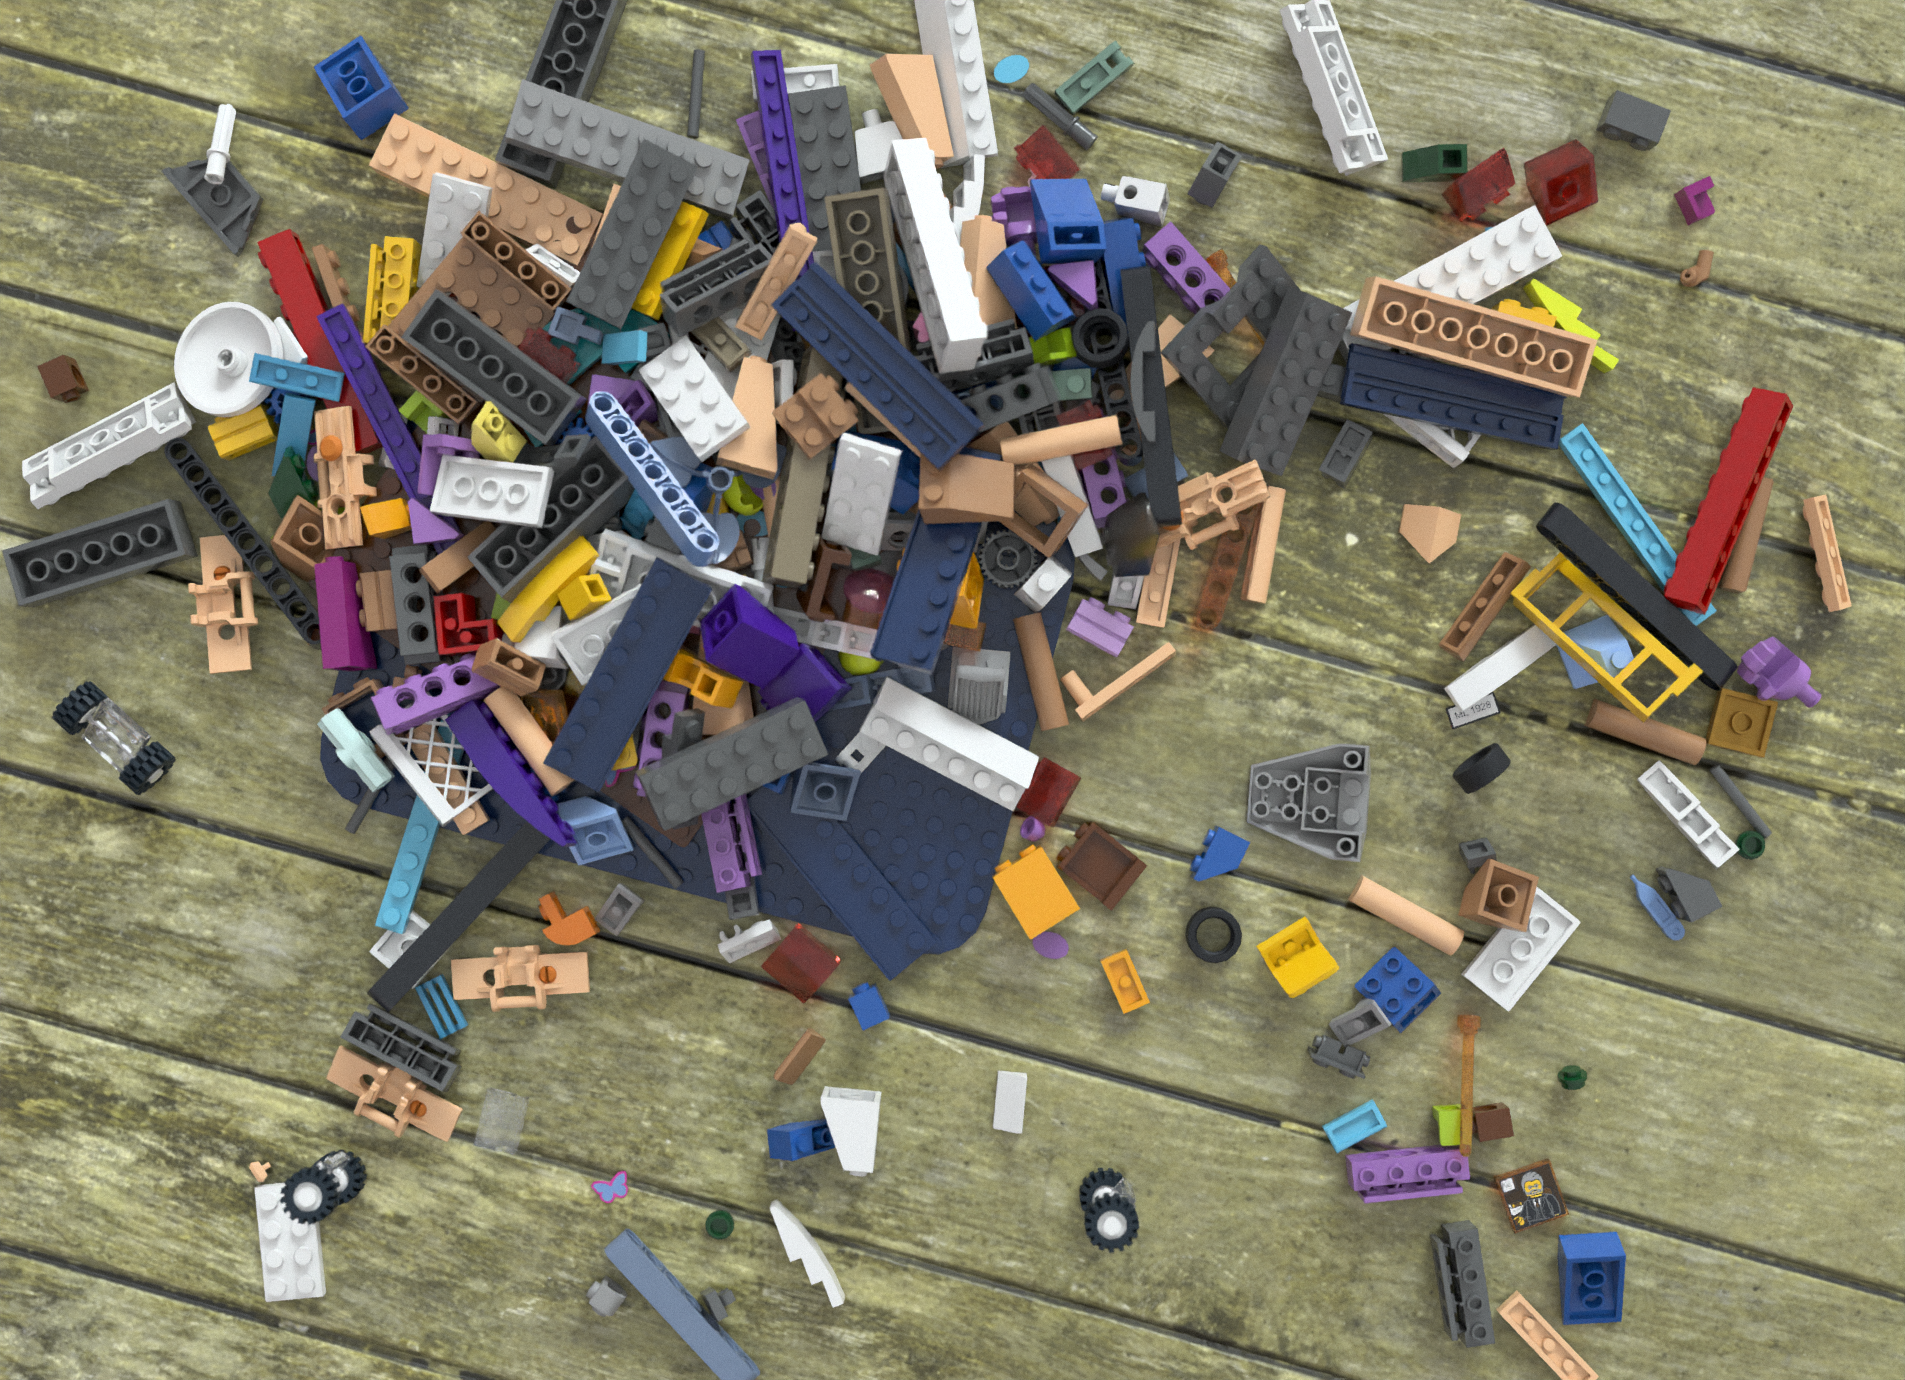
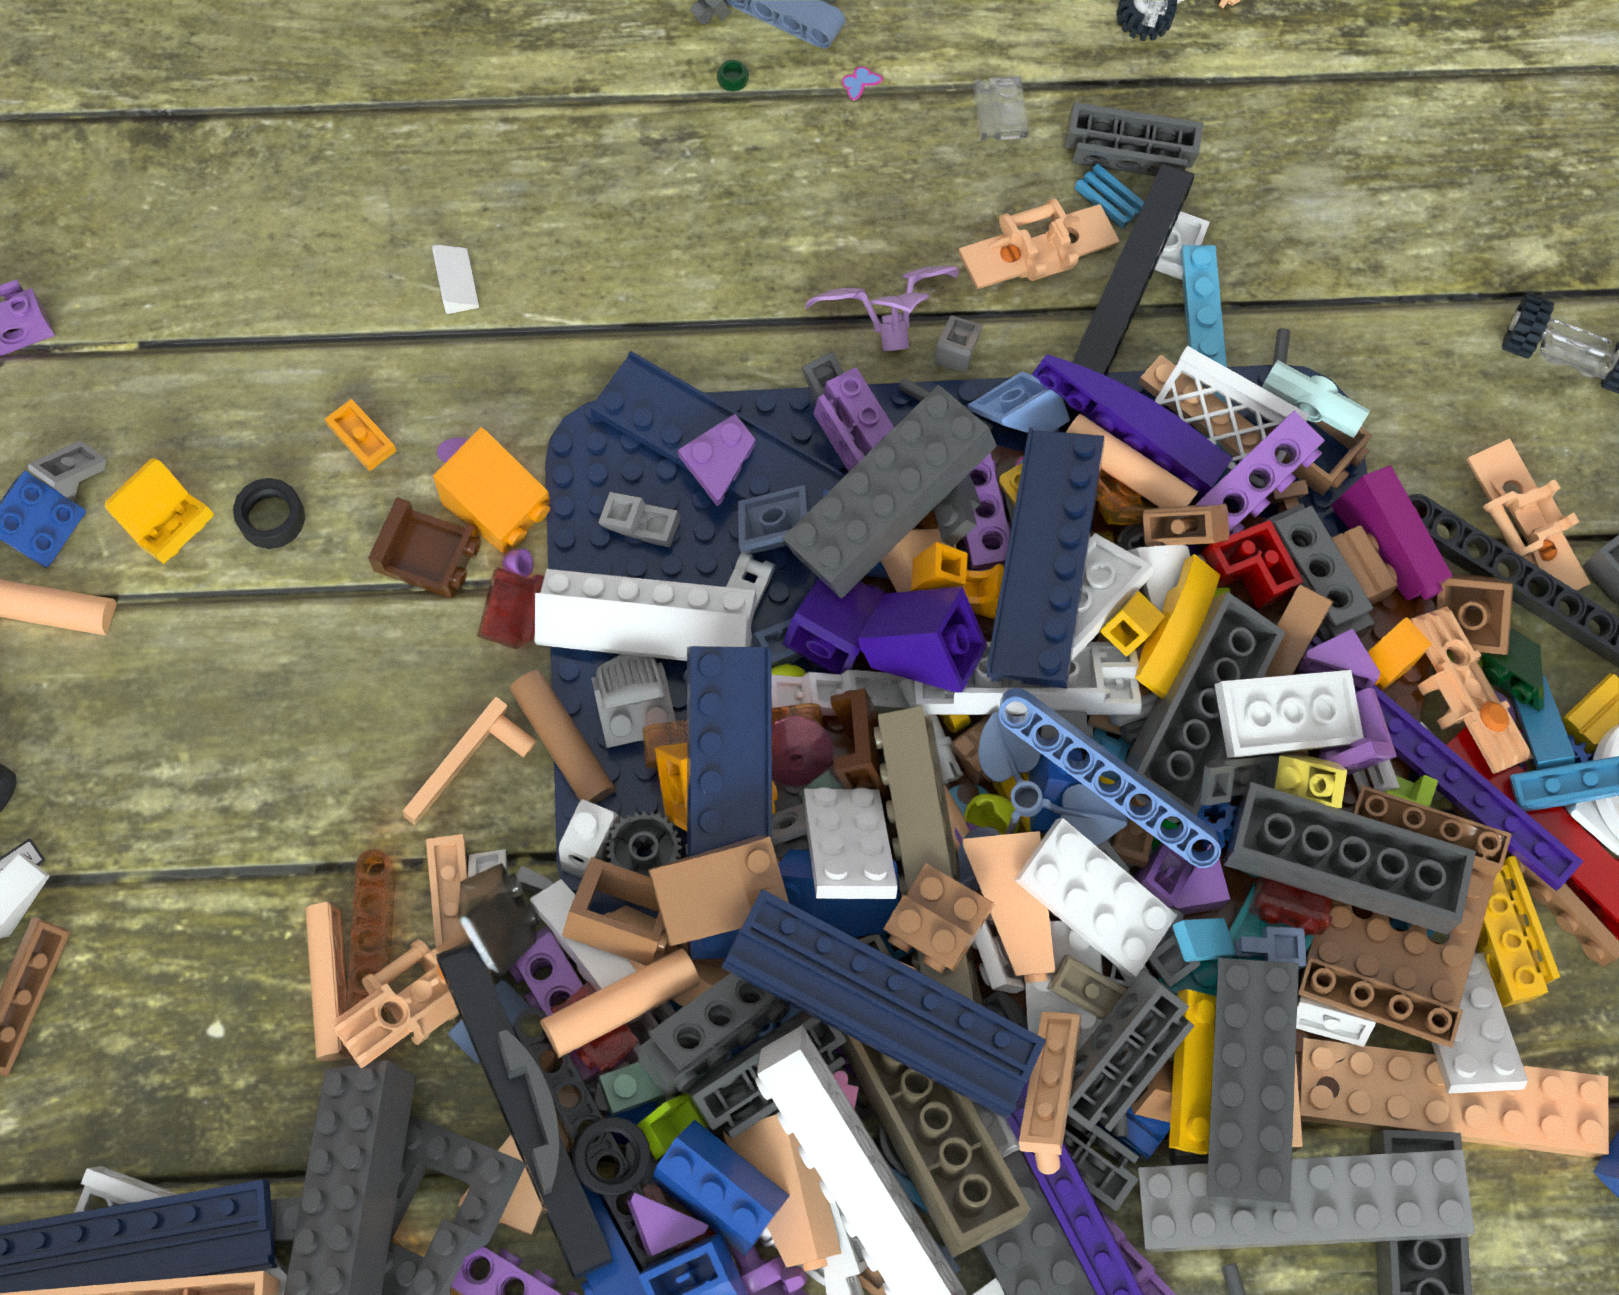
camera: 160 degrees right, 20 degrees down
light nougat piece [326,1045,463,1142] -> none
orange brick [538,891,601,946] -> none
white plate [717,919,781,963] -> none
clear red slope [760,923,841,1003] -> none
blue slope [767,1119,836,1161] -> none
white slope [770,1199,845,1308] -> none
medium nougat slope [773,1027,826,1085] -> none
white slope [821,1086,882,1176] -> none
blue brick [848,982,890,1030] -> none
lavender brick [1066,597,1134,657] -> none
black plate [1079,1168,1139,1253] -> none
blue slope [1189,826,1250,881] -> none
light grey wedge [1247,743,1371,862] -> none
dark grey hinge [1307,1034,1370,1079] -> none
dark grey hinge [1319,419,1373,489] -> none
medium azure tile [1322,1100,1388,1153] -> none
light nougat slope [1399,504,1461,564] -> none
none -> light grey slope [598,492,681,547]
none -> medium lavender wing [678,414,755,506]
none -> lavender plant [805,266,959,351]

